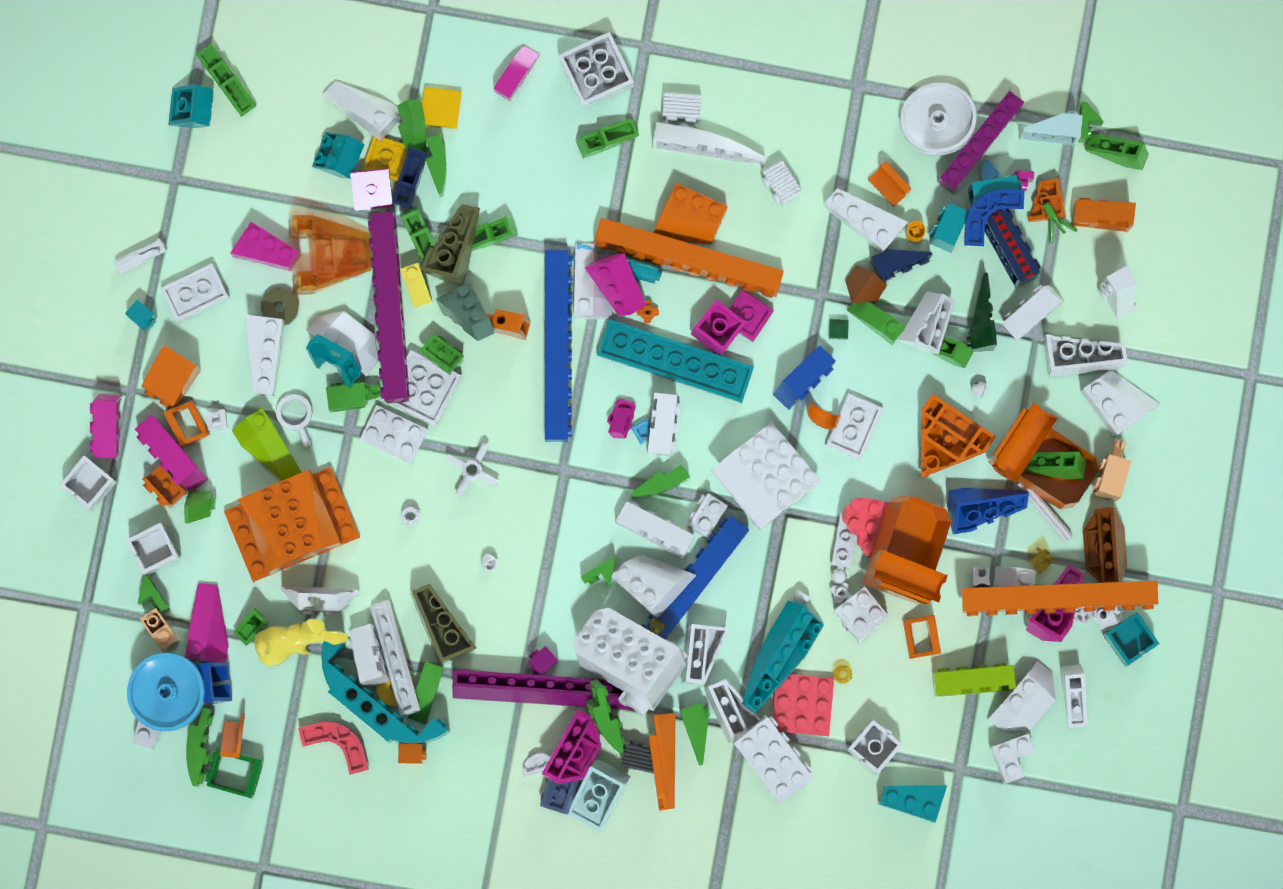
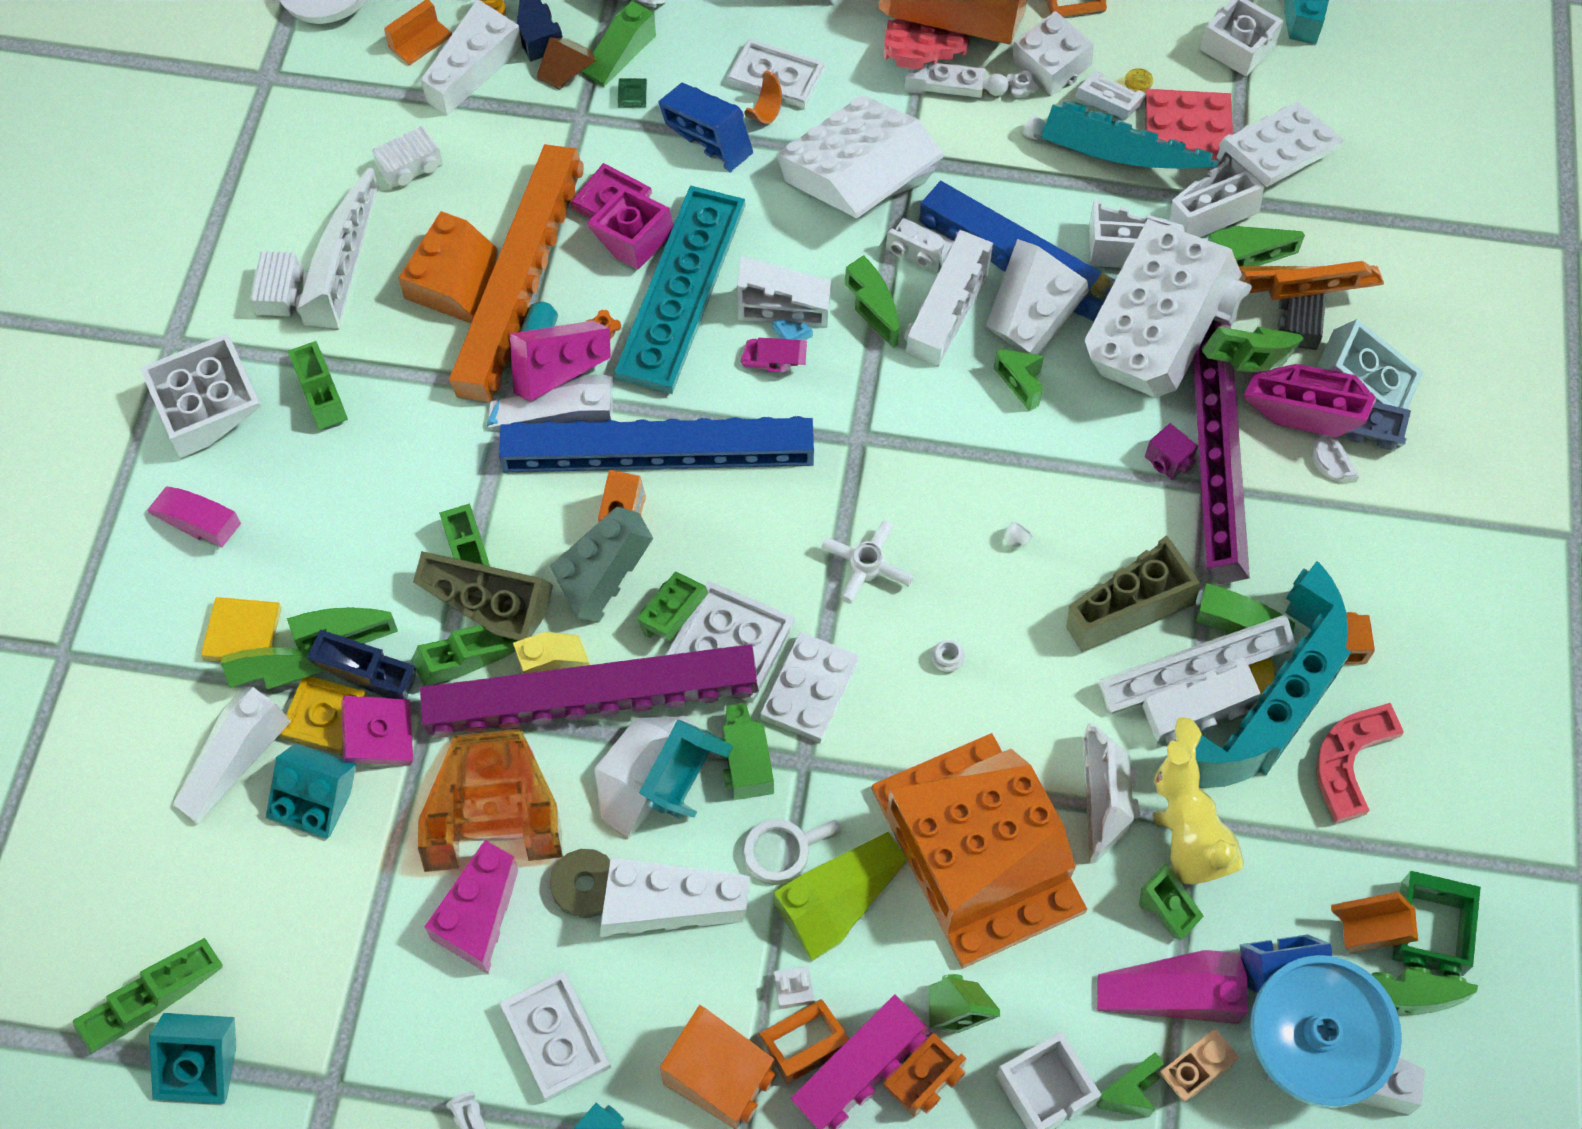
camera: 90 degrees left, 20 degrees down
none -> white plate [1075,70,1146,120]

